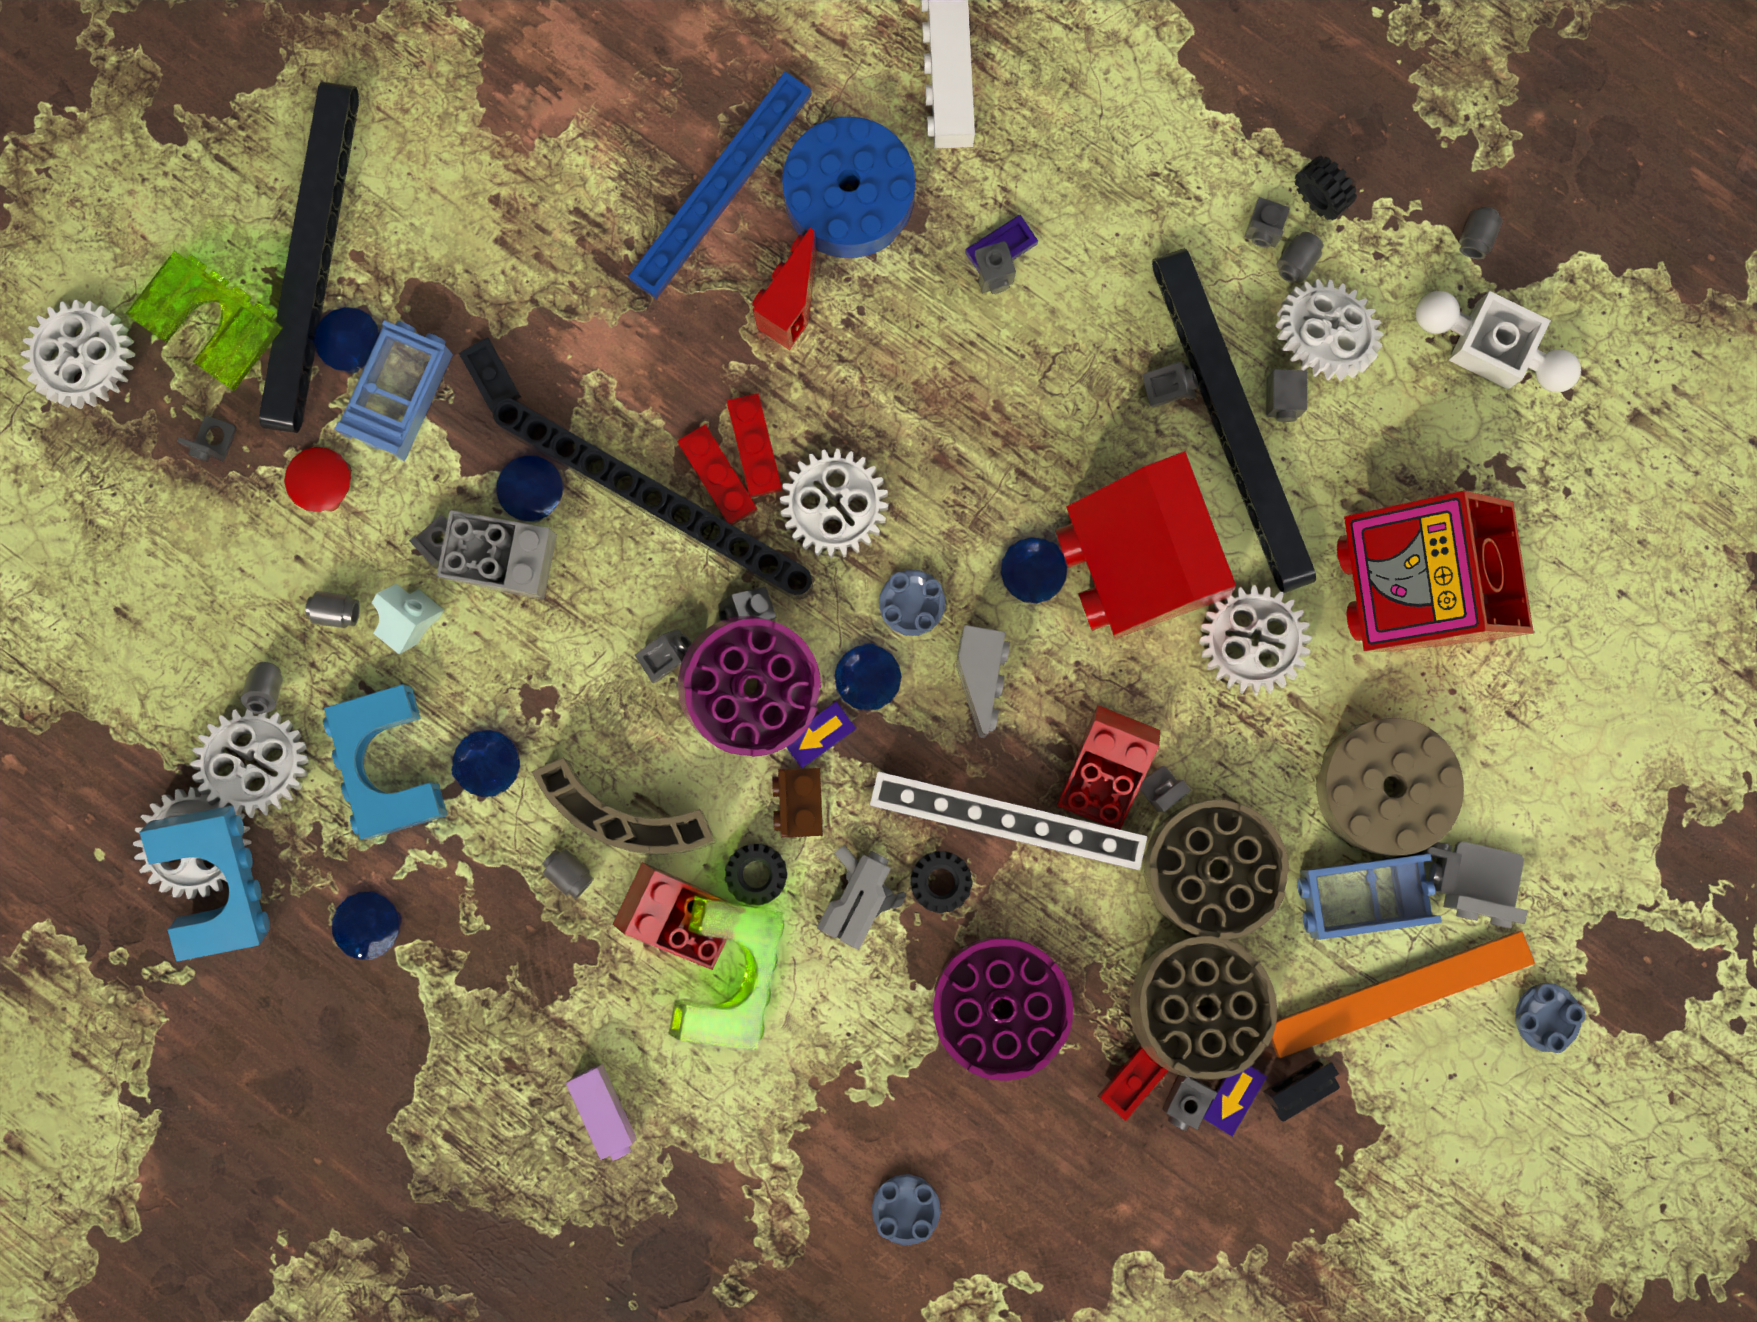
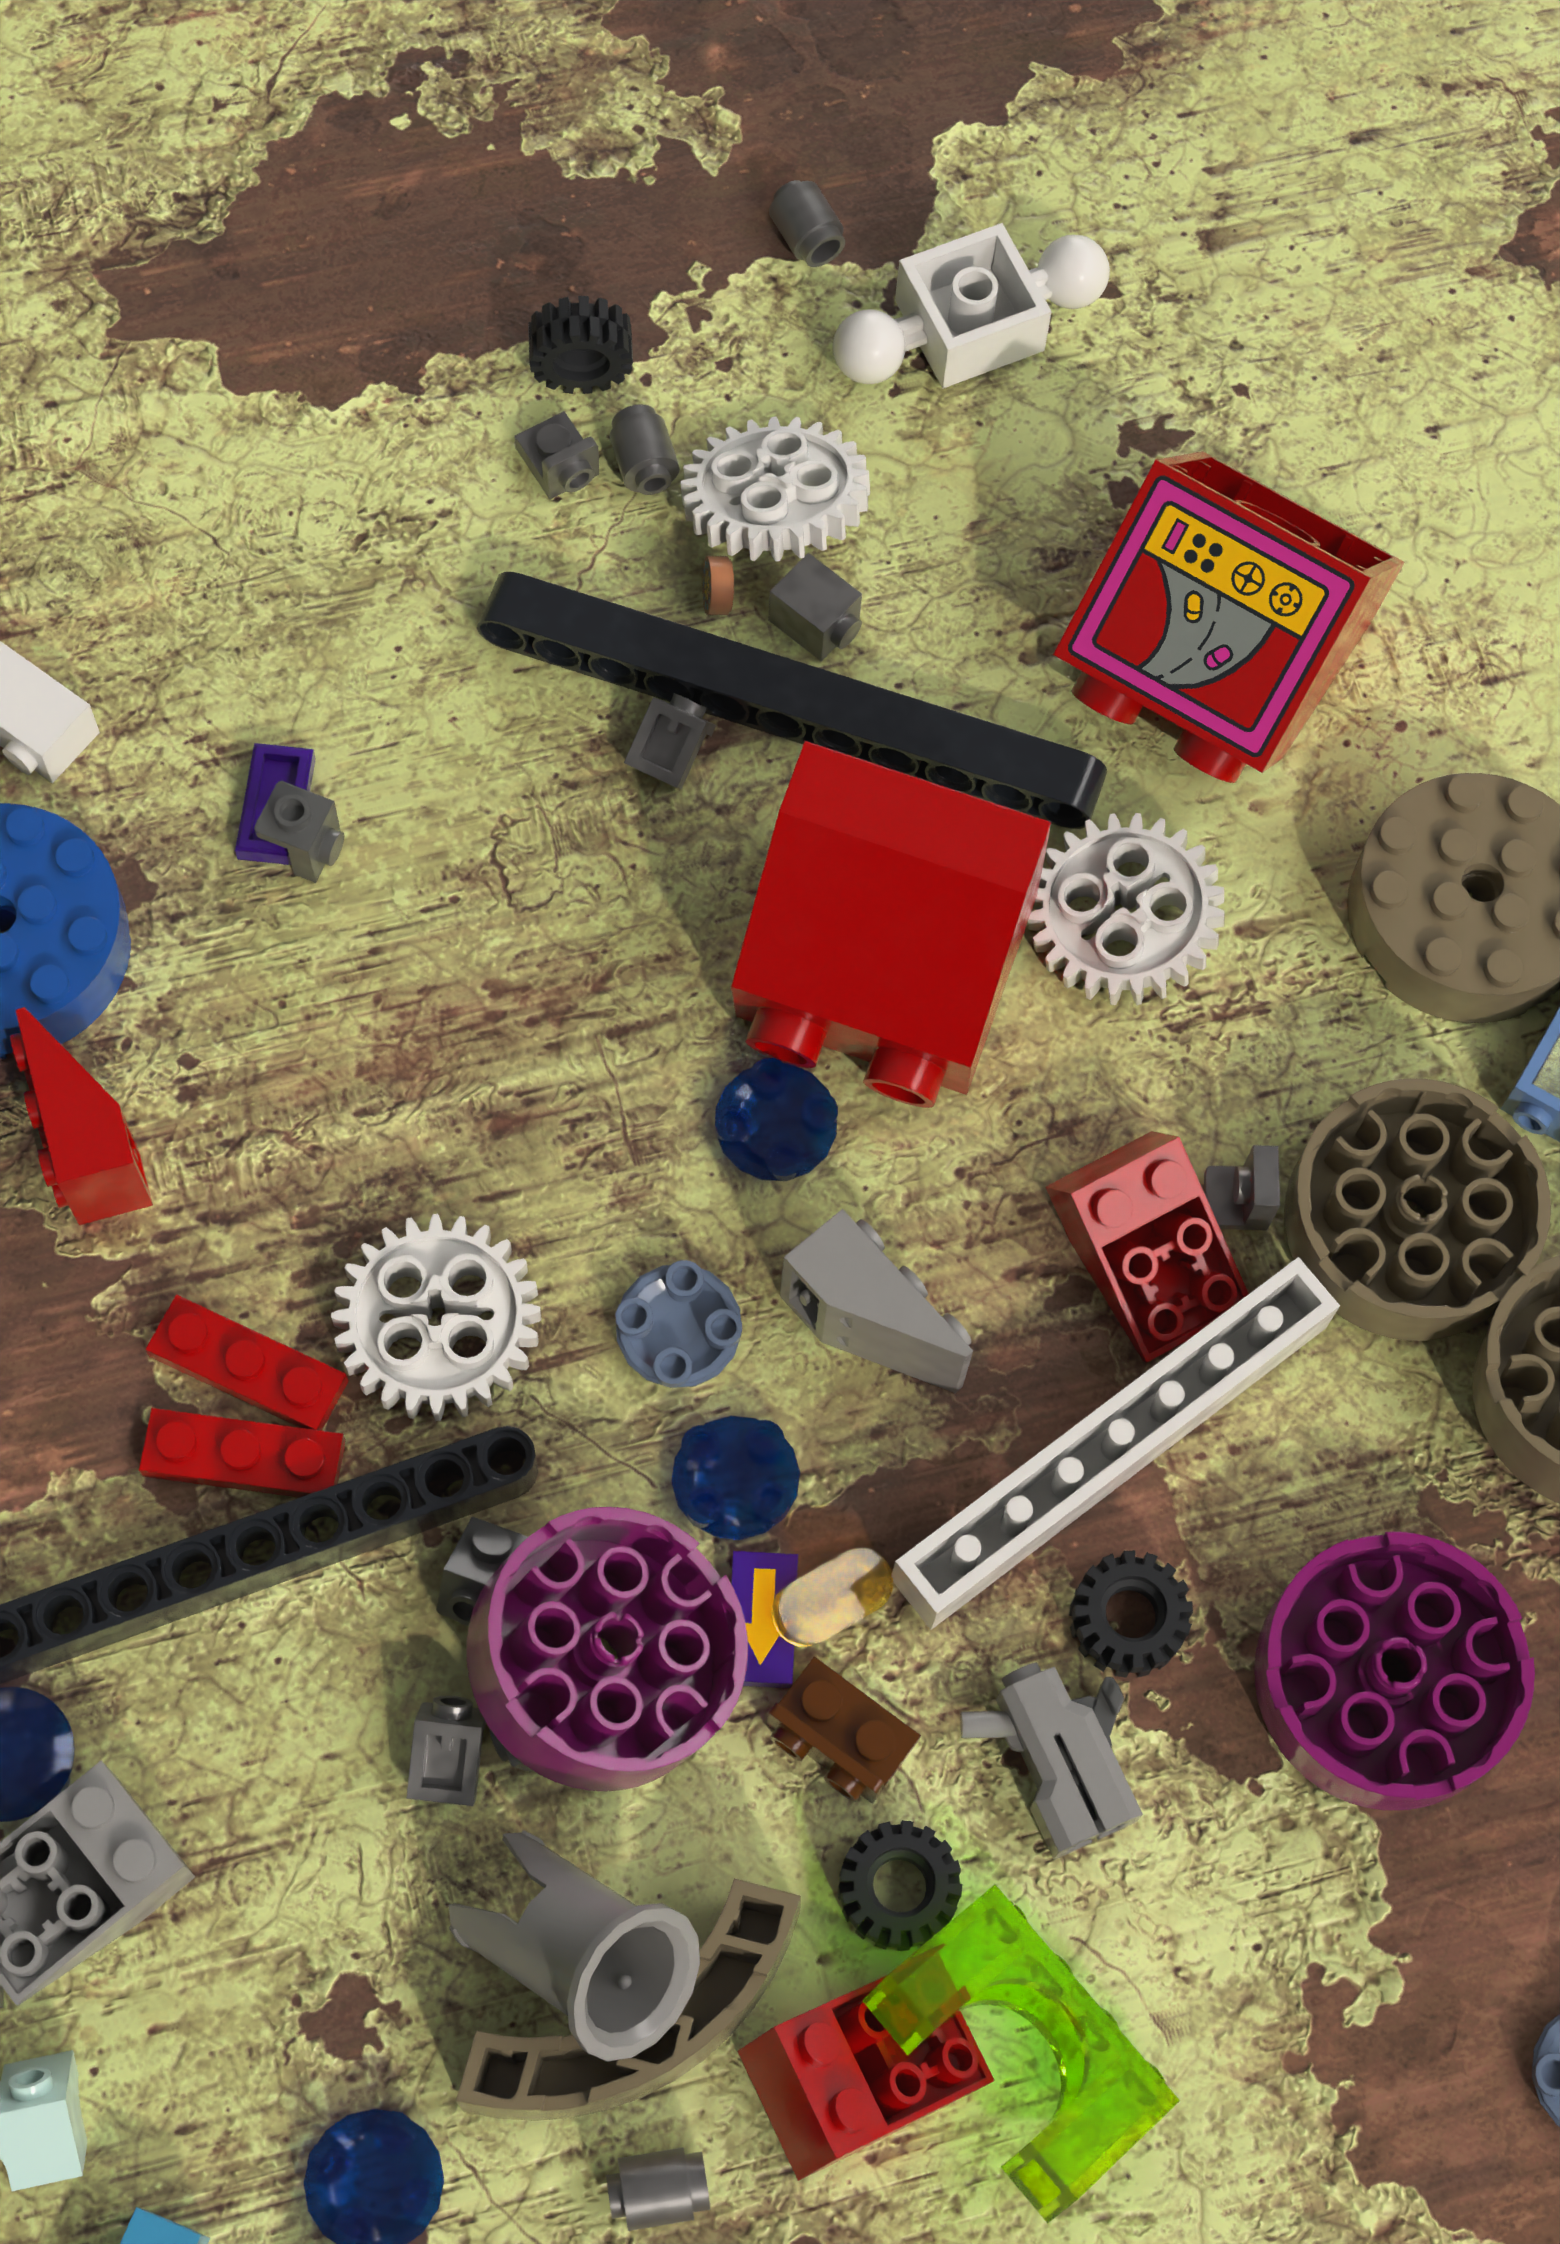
camera: 55 degrees left, 15 degrees down
none -> light grey piece [449,1830,700,2061]
none -> nougat tile [702,556,734,615]
none -> clear yellow tile [771,1548,893,1647]

